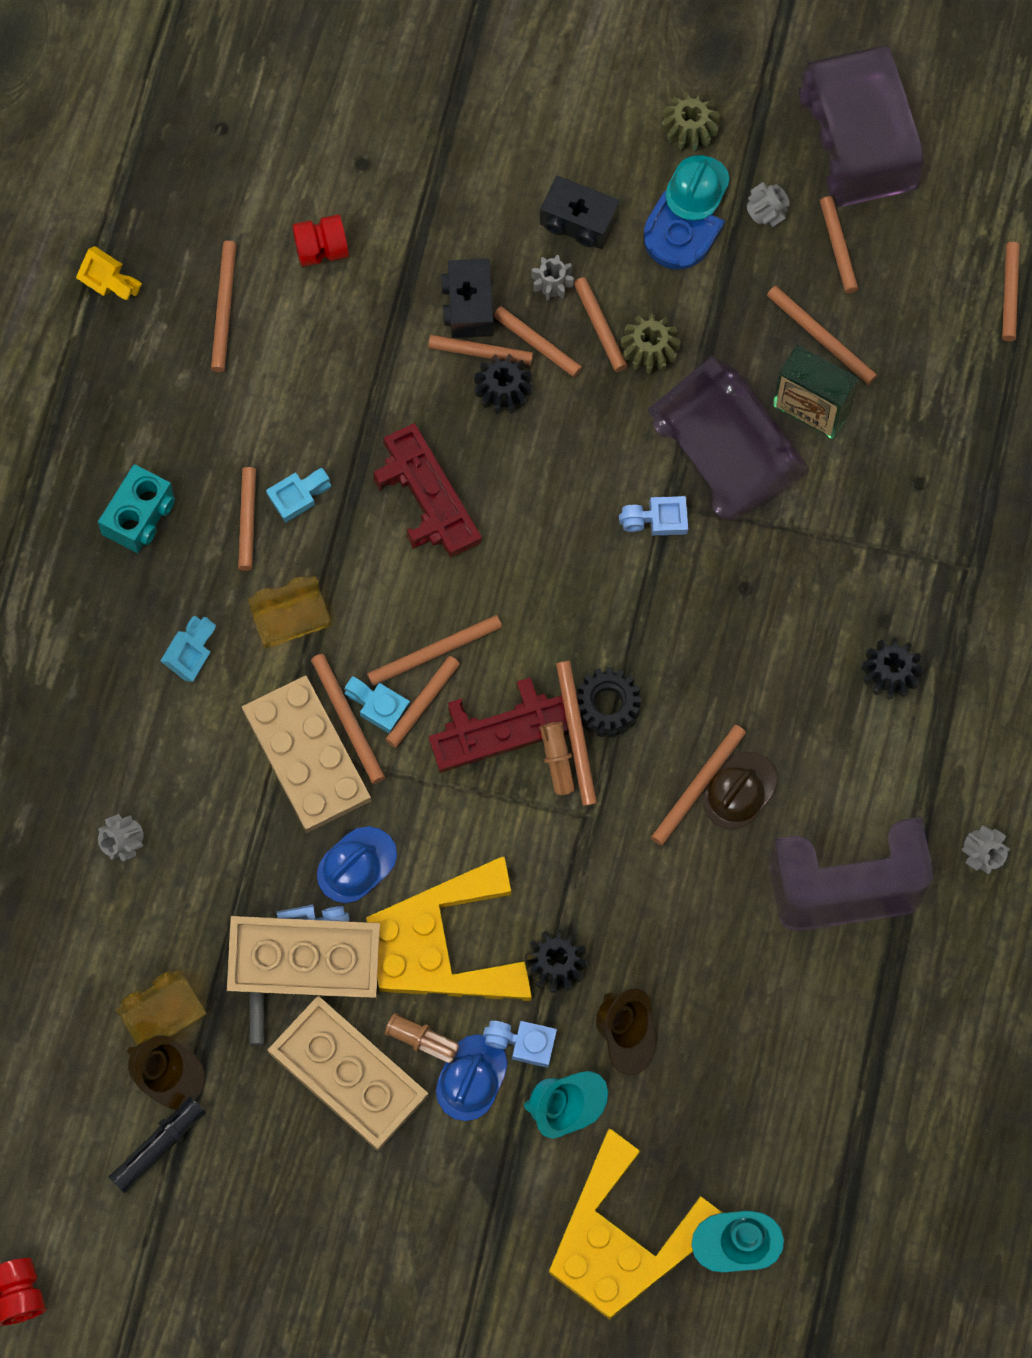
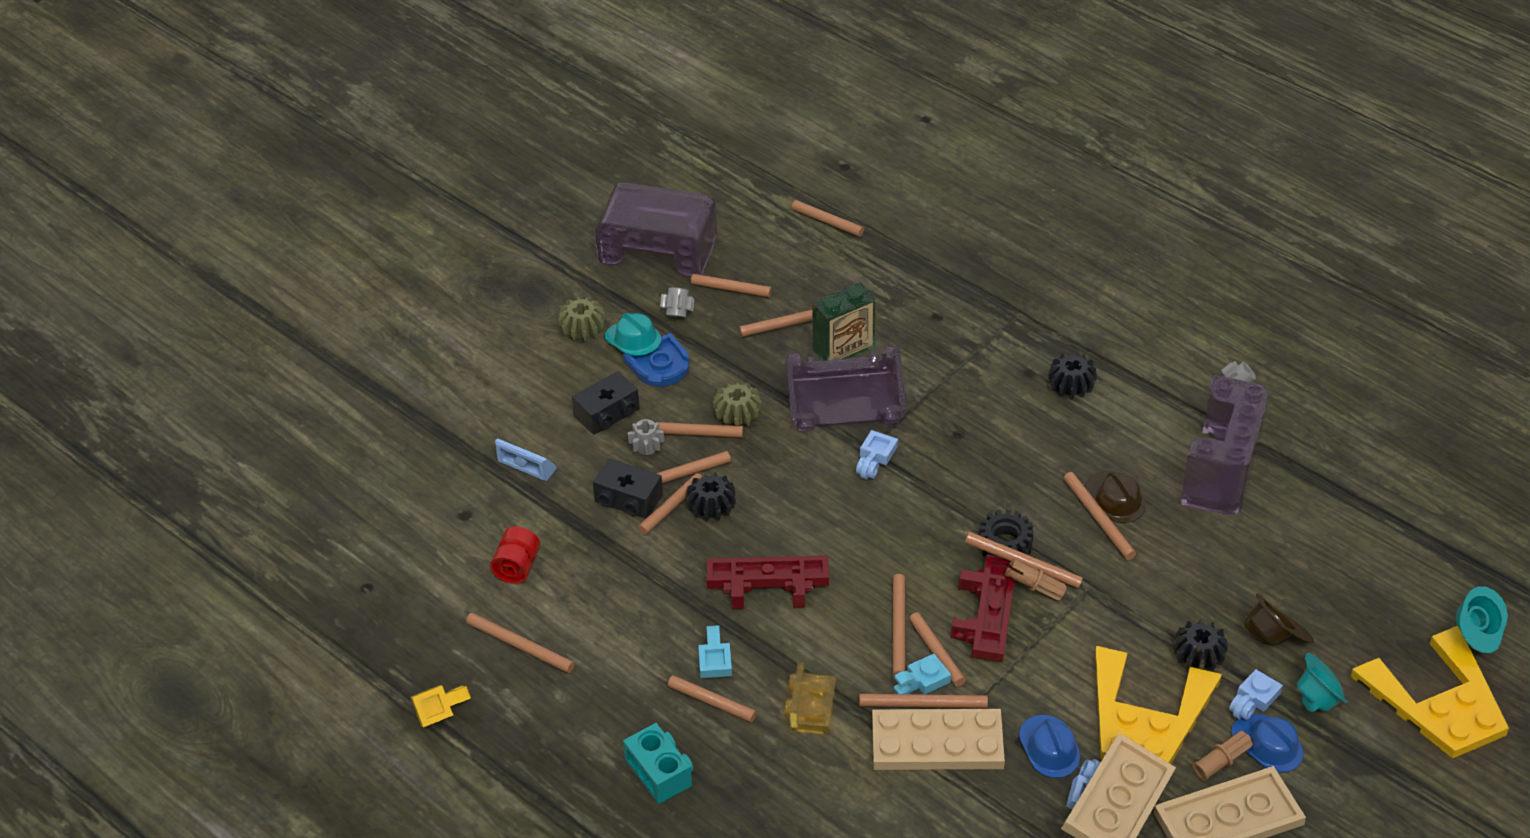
camera: 60 degrees left, 25 degrees down
medium azure plate [161,616,216,682] -> none
none -> light blue slope [495,438,557,481]

